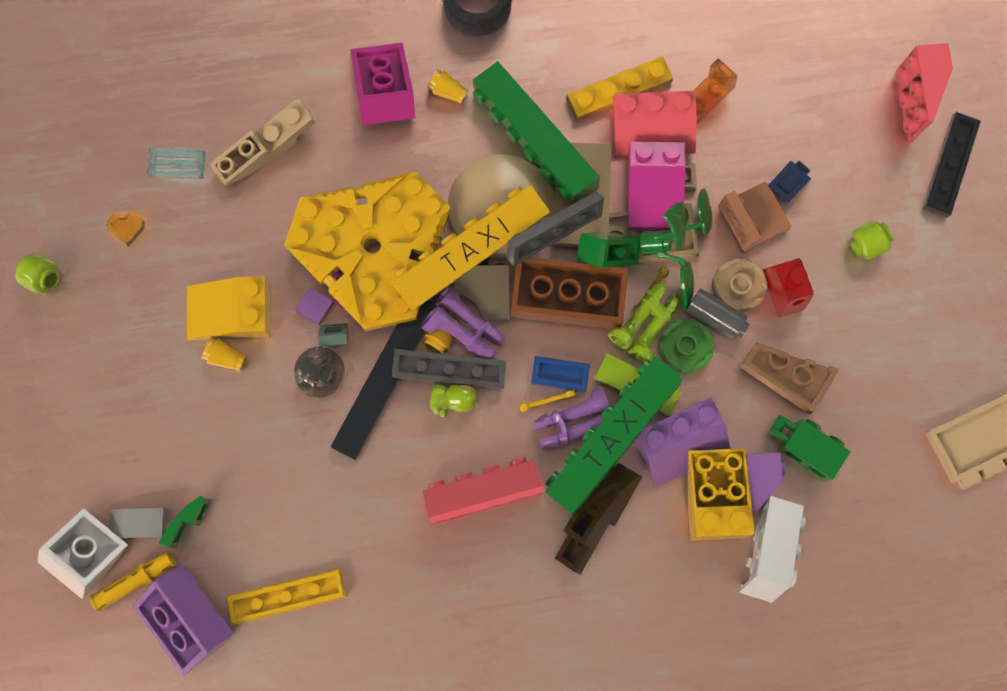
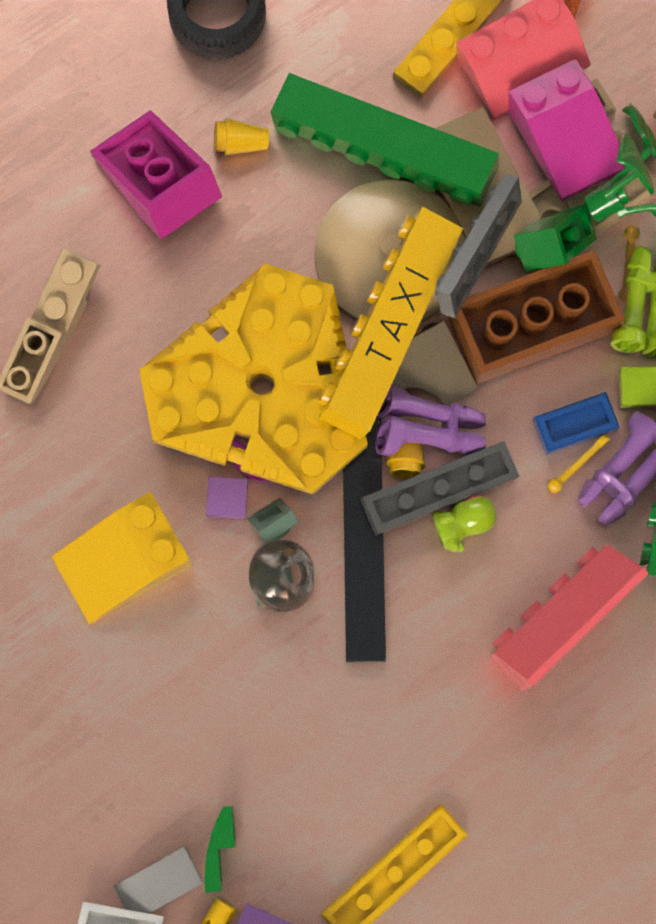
camera: 25 degrees left, 0 degrees up
yellow cone [201,338,246,371] -> none

